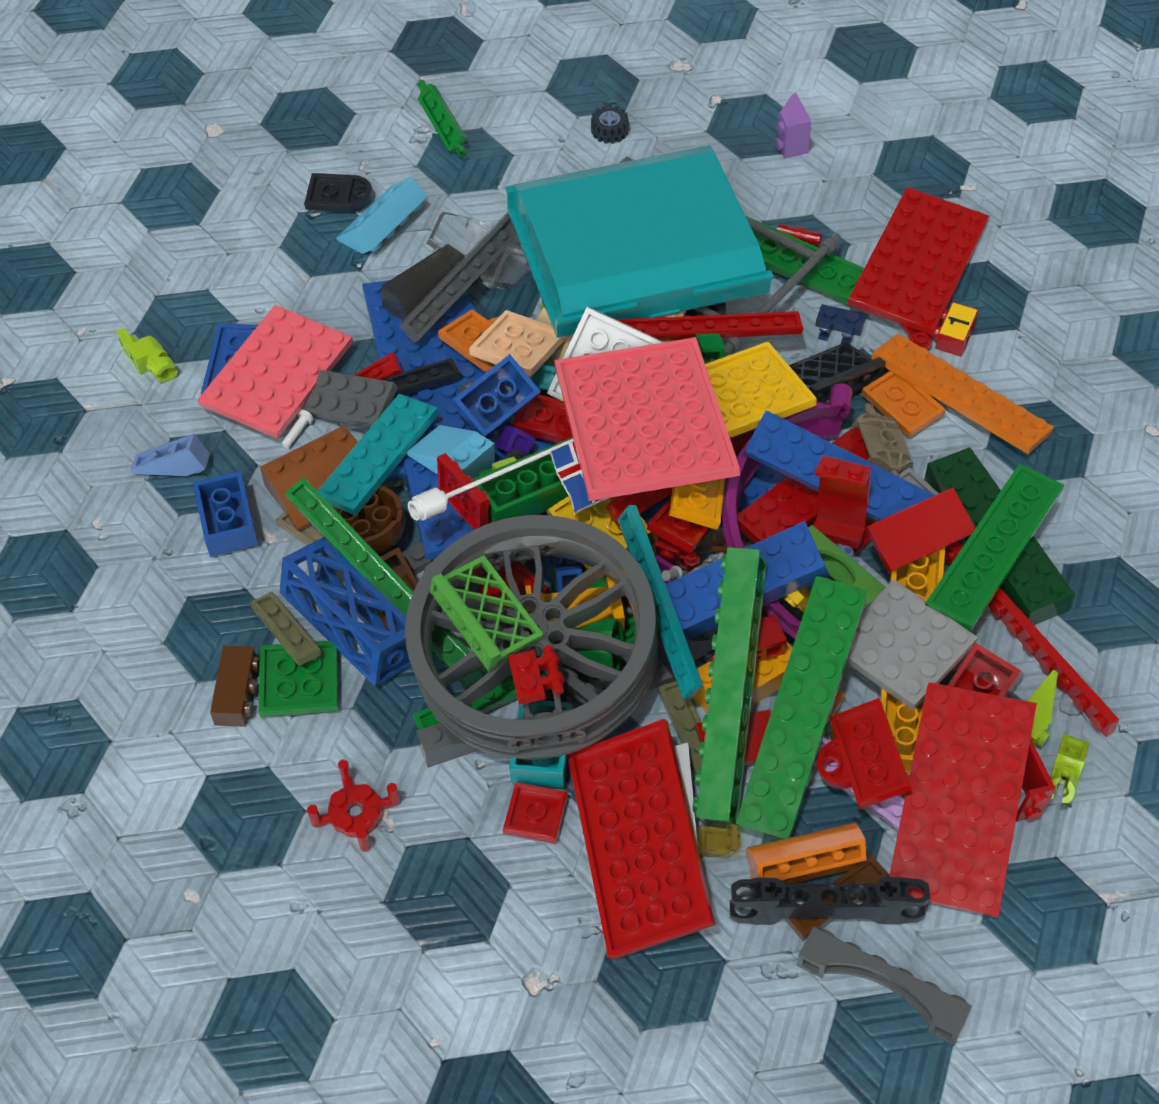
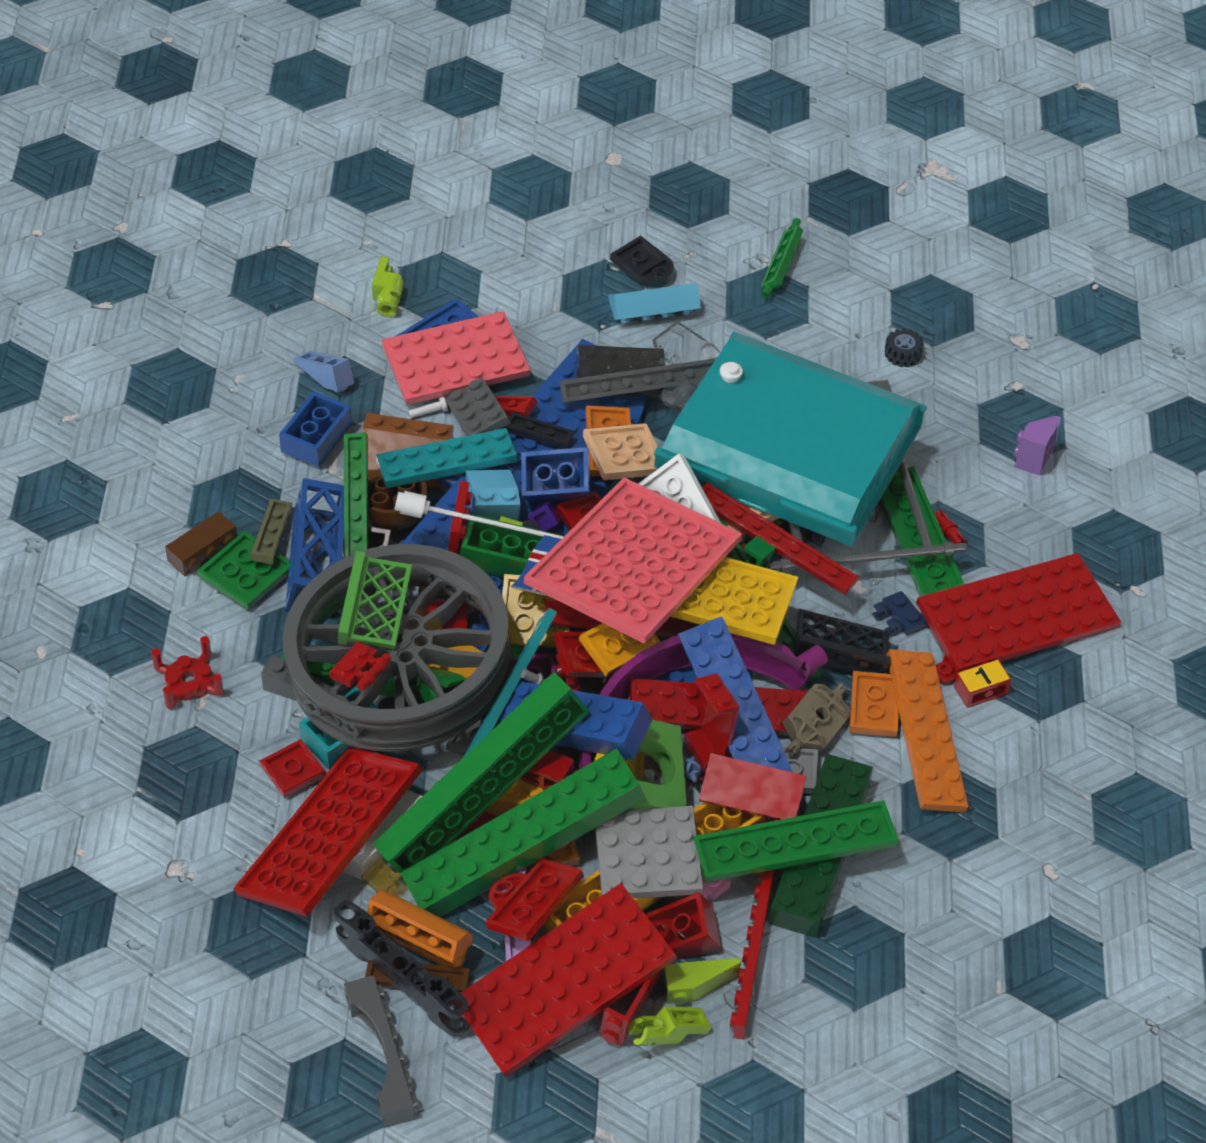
camera: 40 degrees right, 5 degrees down
none -> white plate [720,362,742,383]

